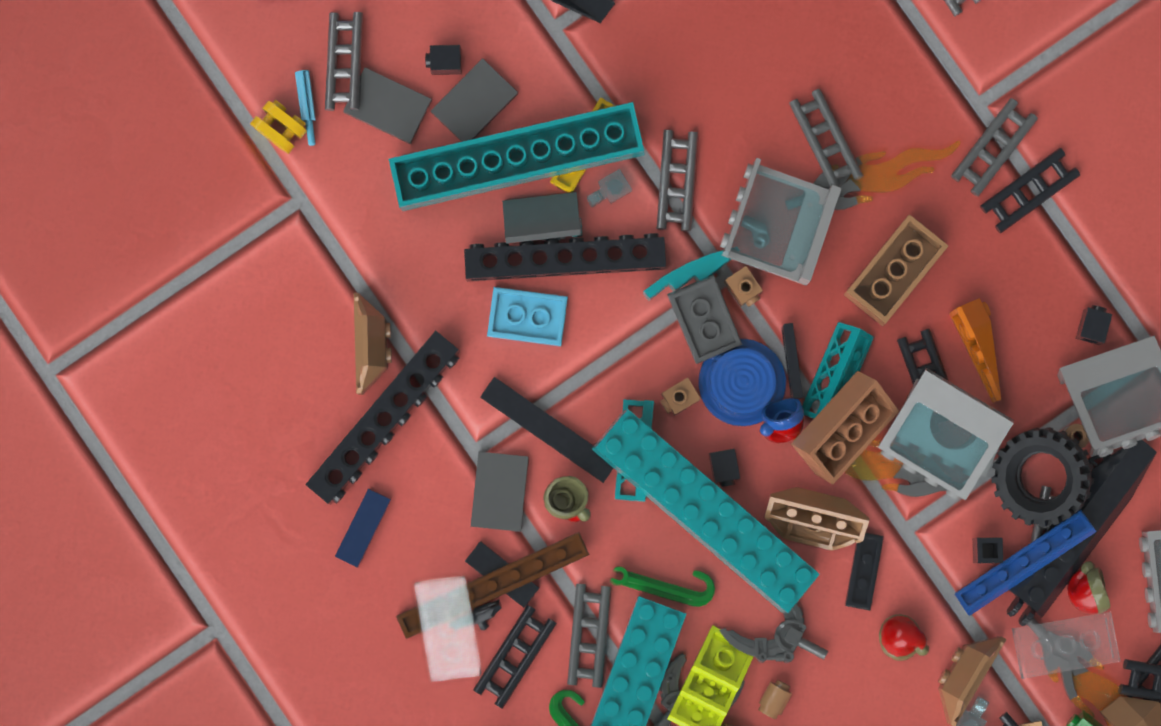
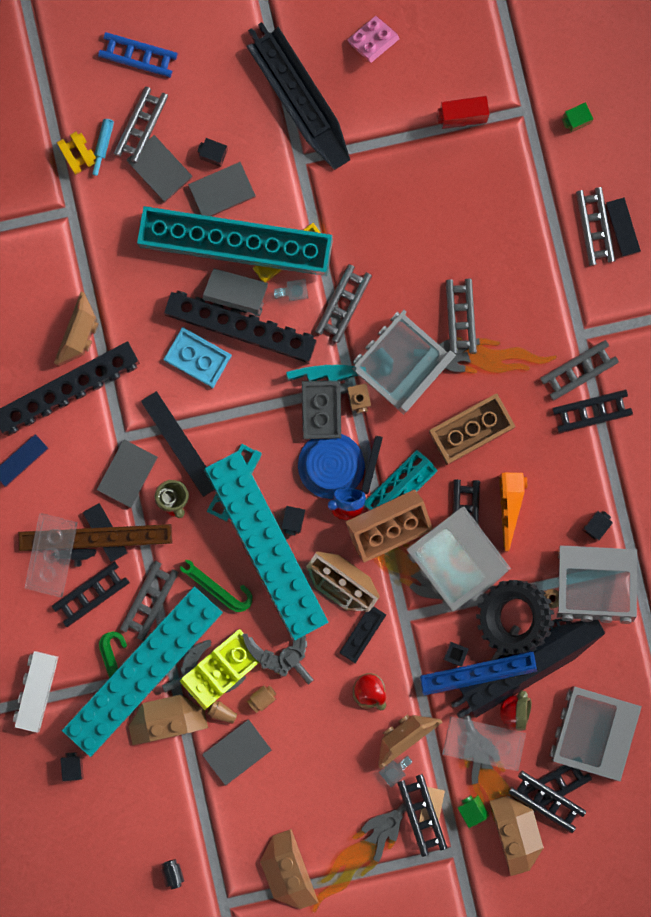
camera: 20 degrees right, 0 degrees up
medium nougat brick [660,378,701,416] -> none

